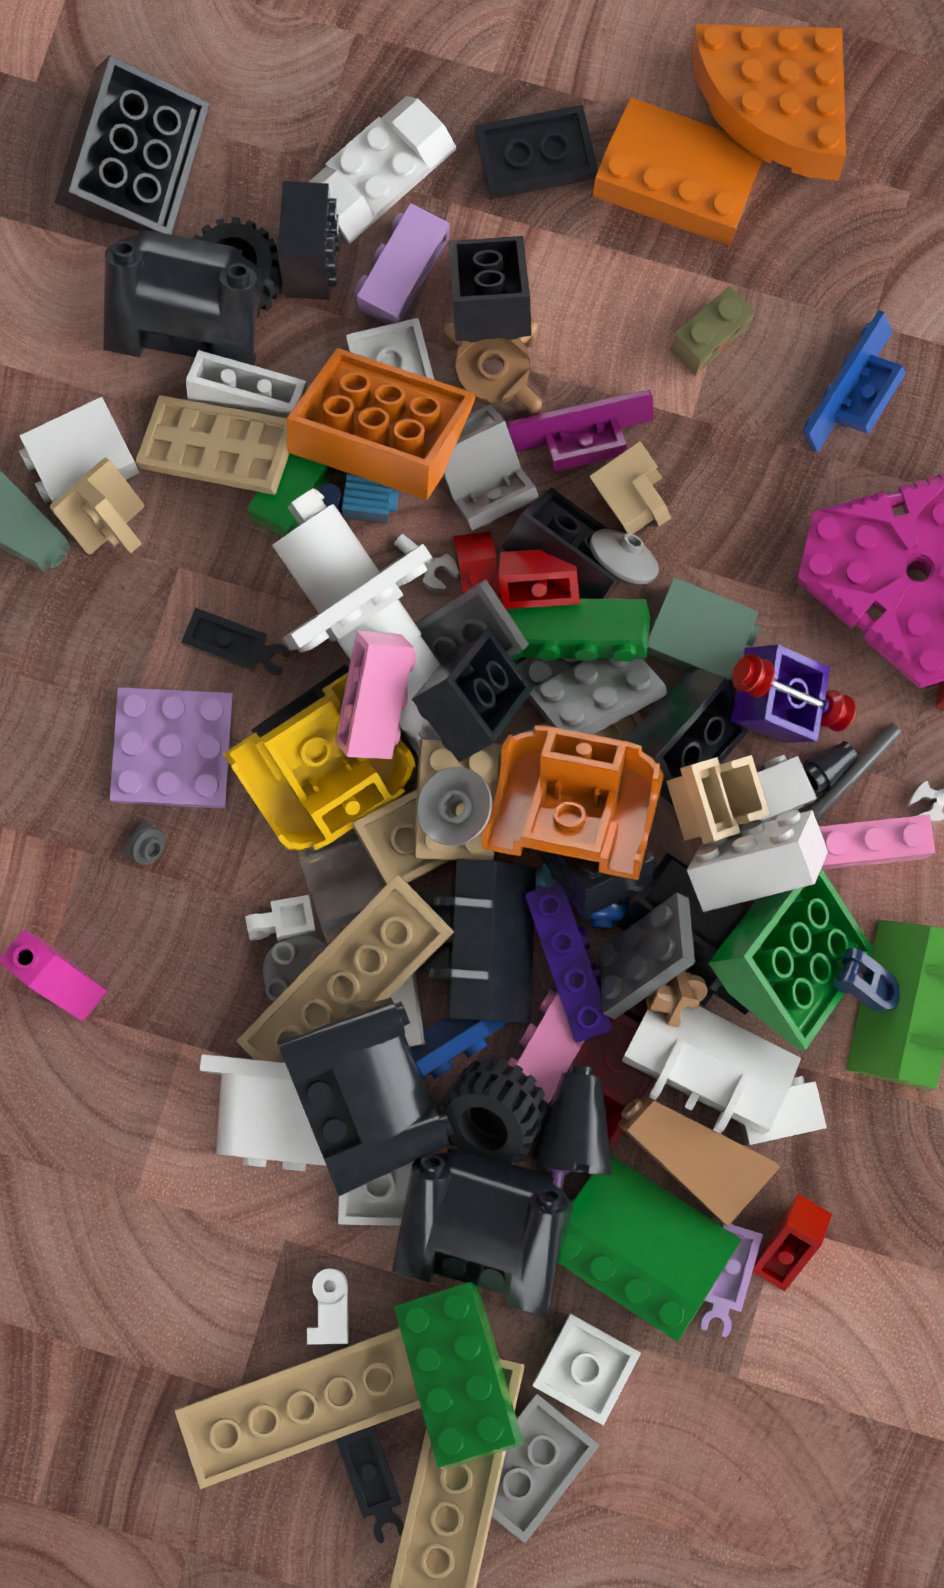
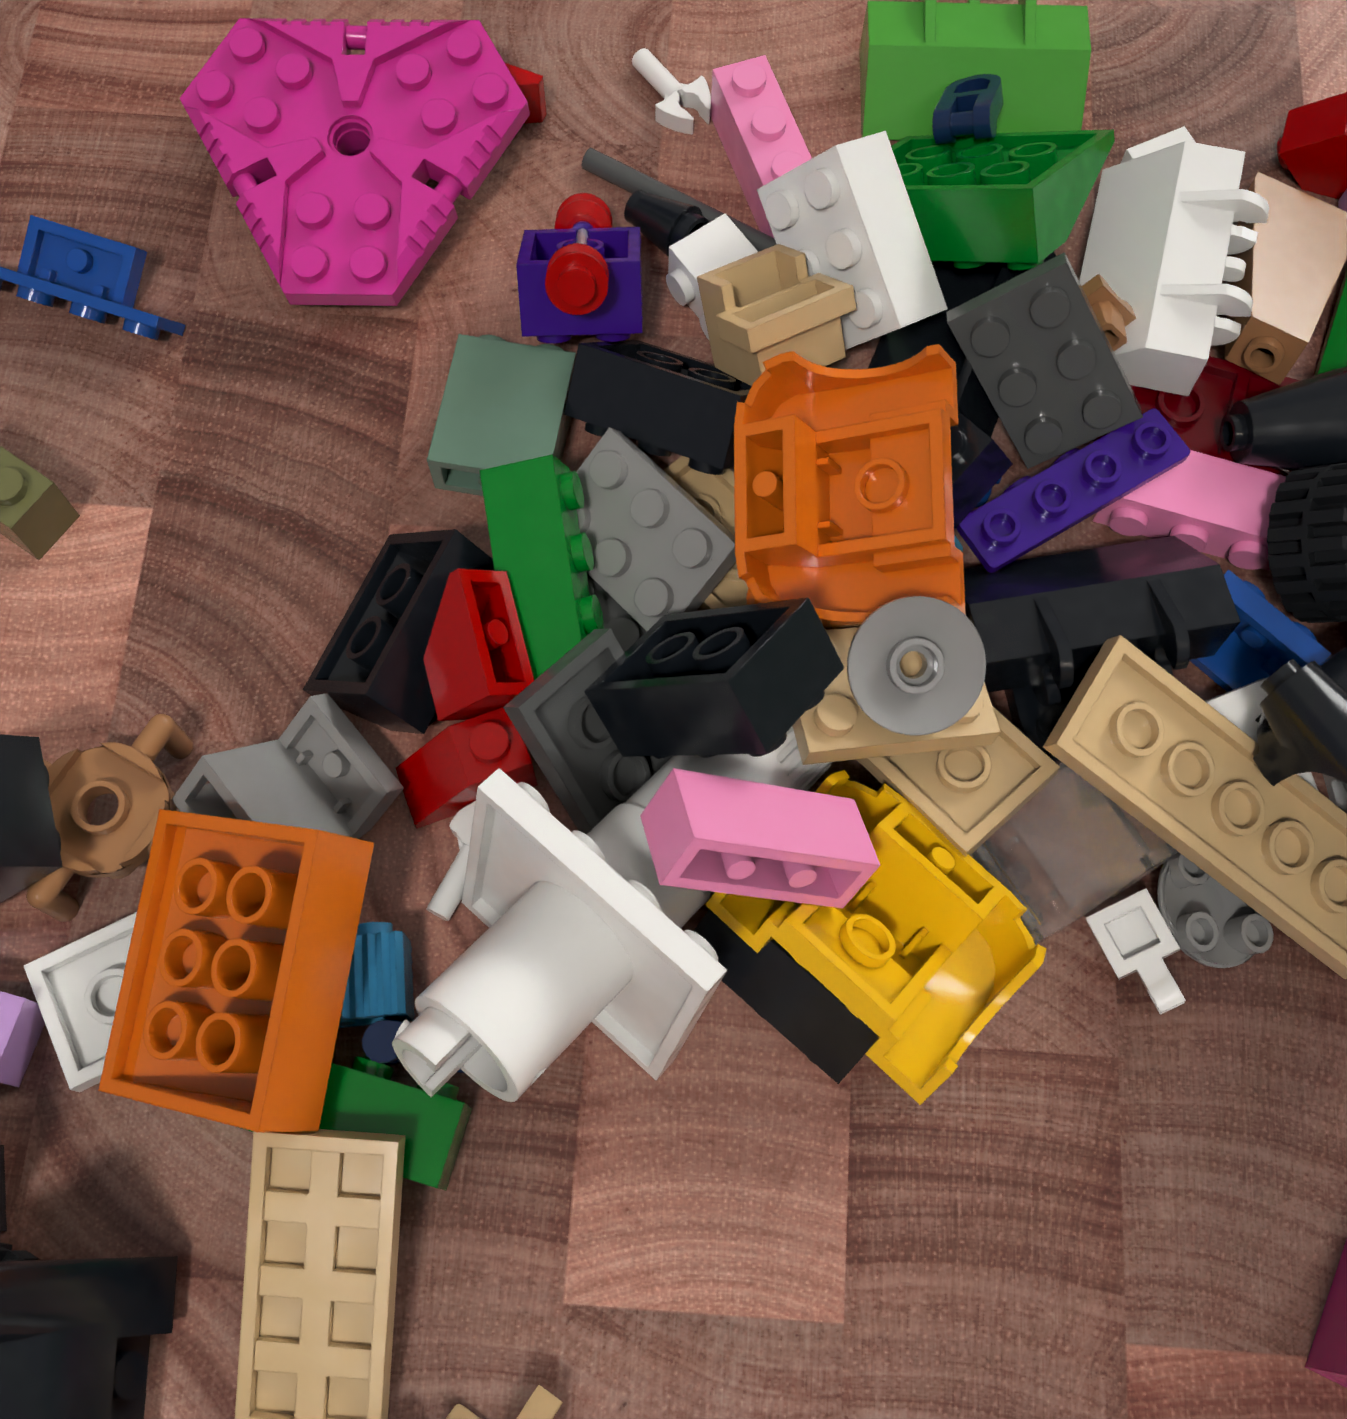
camera: 100 degrees left, 10 degrees down
lavender plate [109,687,234,809] -> none
dark grey plate [121,820,165,865] -> none
black plate [181,607,290,675] -> none
white brick [186,350,307,418] -> none
magenta bracket [506,389,654,471] -> none
tan plate [590,441,671,534] -> none
light grey dish [590,529,659,584] -> none

